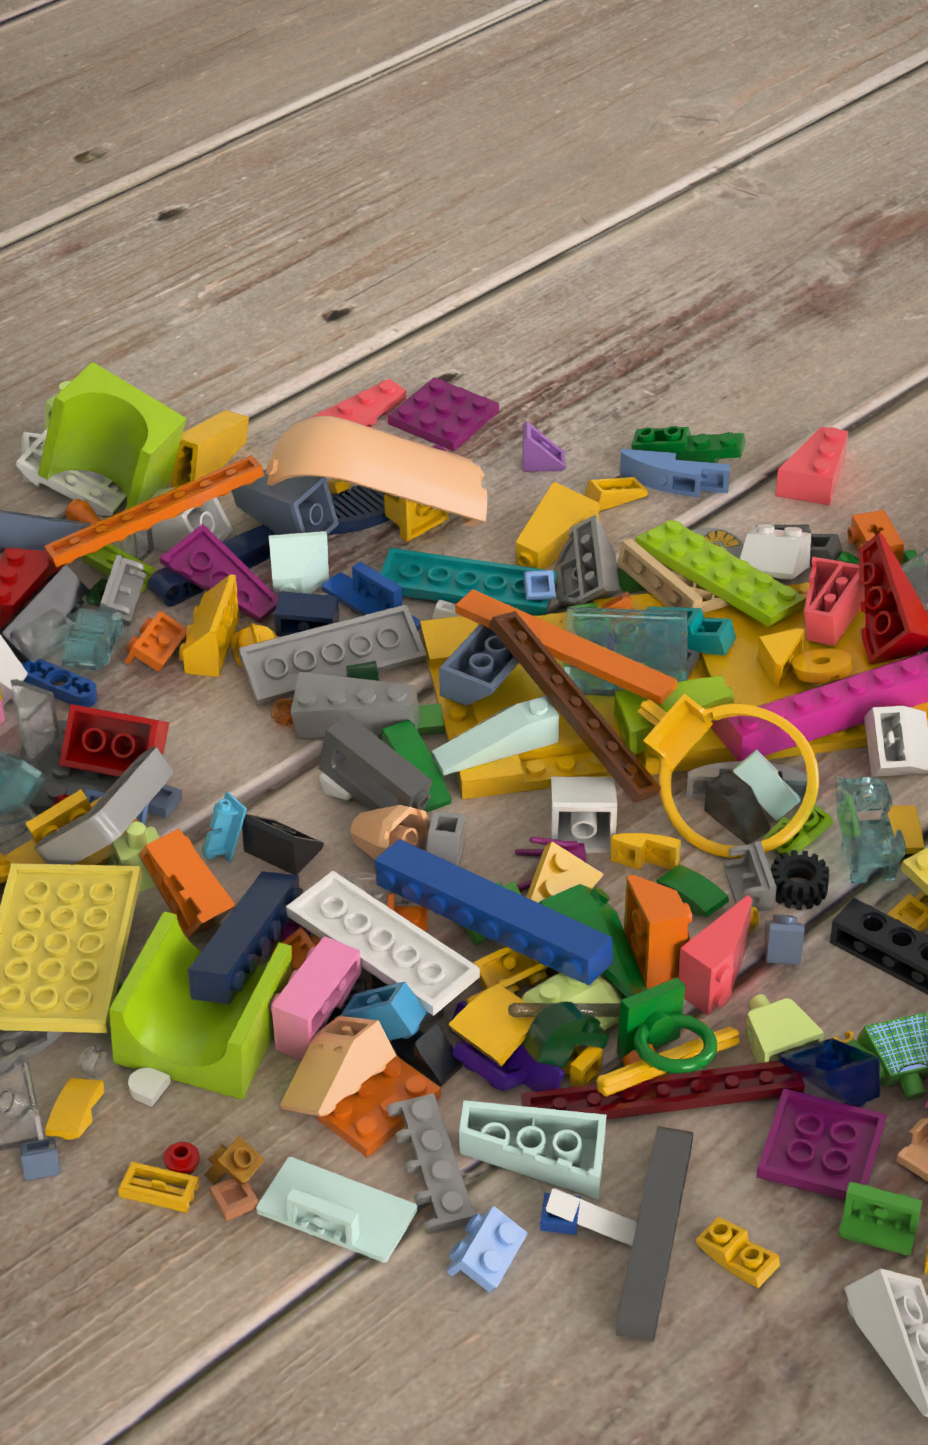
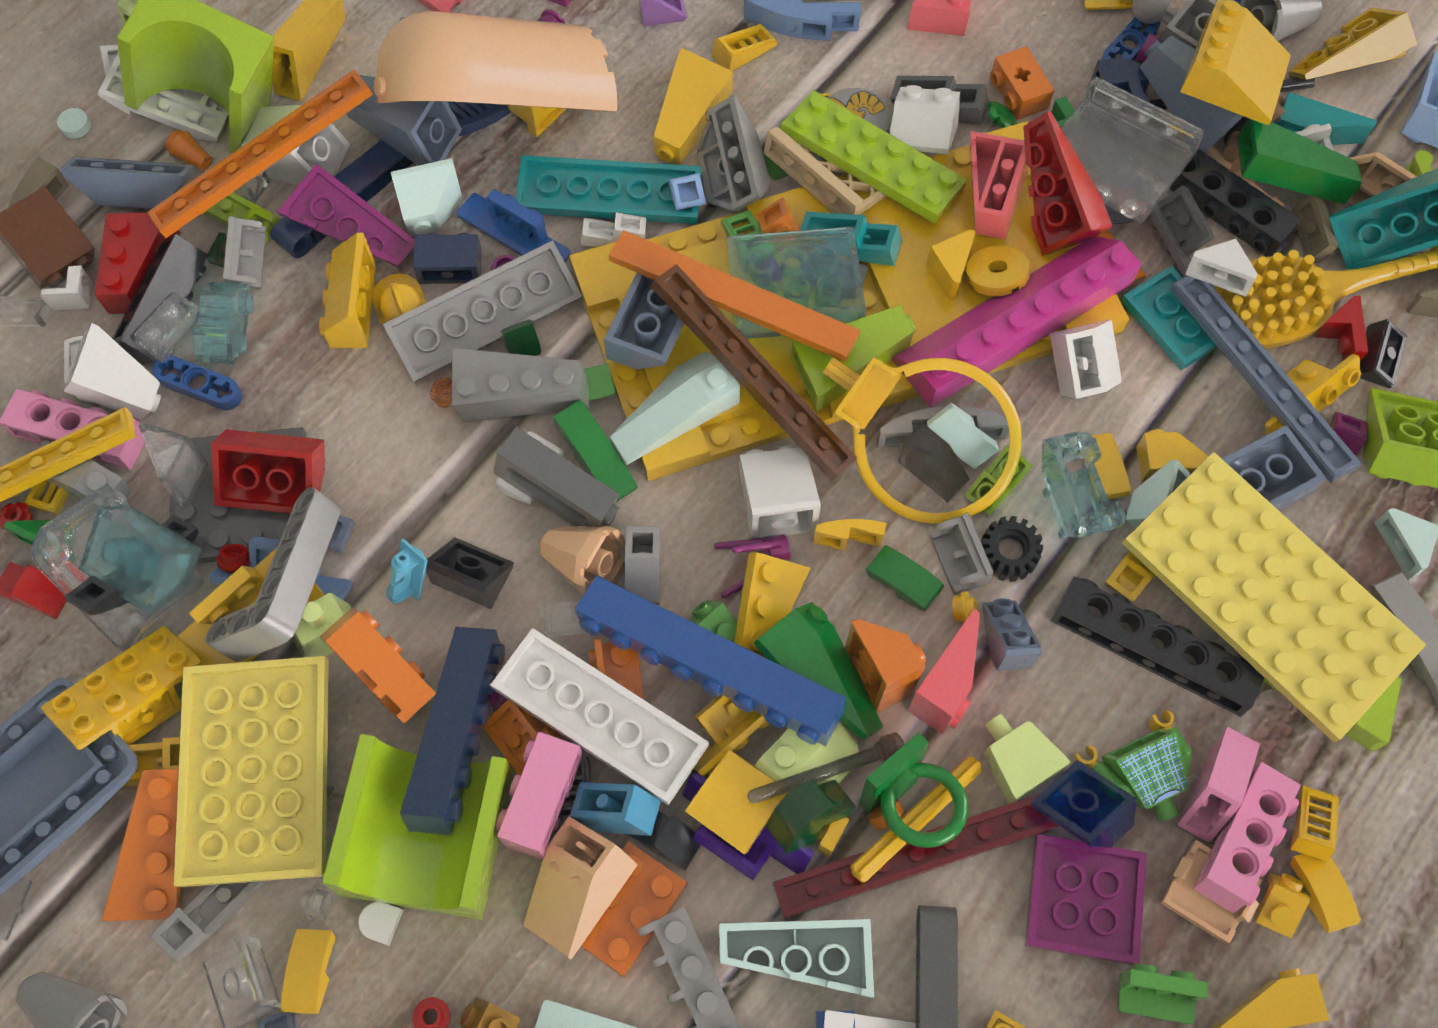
camera: 10 degrees left, 25 degrees up
orange bracket [124,611,187,672] -> none

